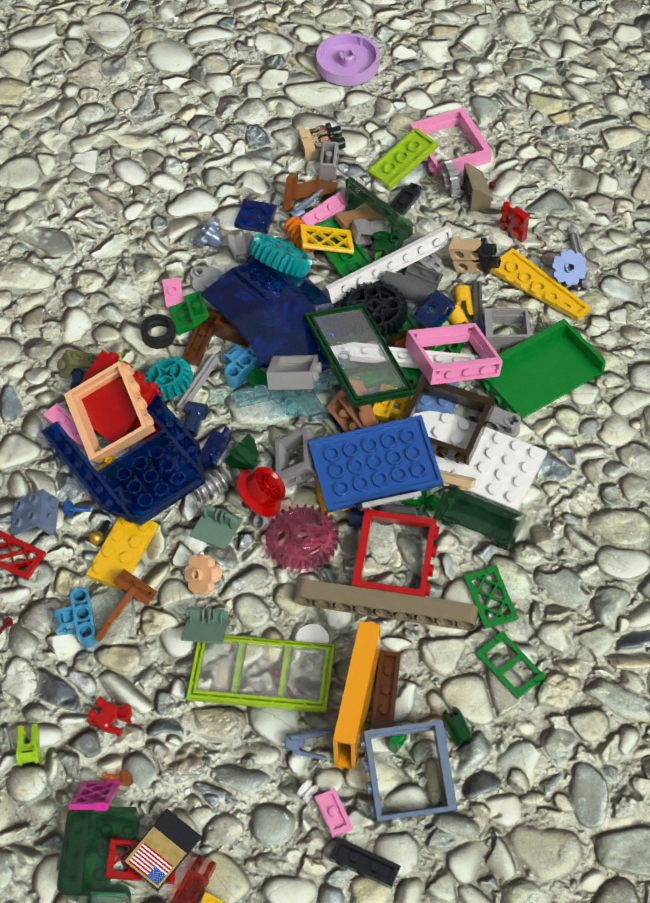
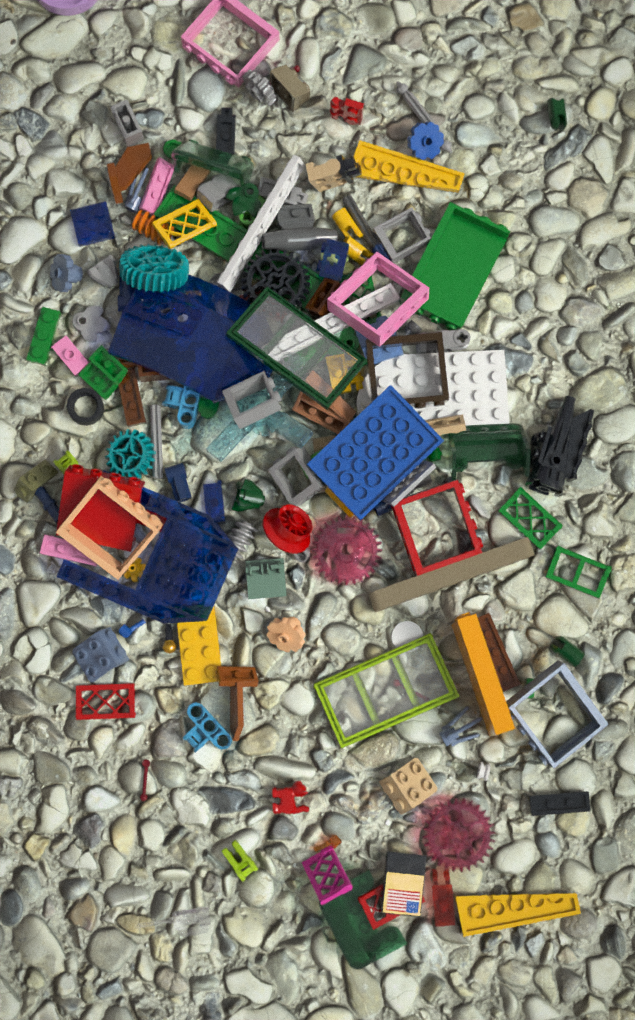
camera: 35 degrees left, 25 degrees up
sand green hinge [181,606,230,644] -> none
hips [298,123,346,161] -> none
bright pink plate [314,788,353,839] -> none
lime tile [367,127,439,190] -> none
none -> green plate [26,307,61,366]
none -> tan bracket [379,758,437,815]
none -> clear pink gear [422,798,496,872]
none -> black piece [525,396,594,497]

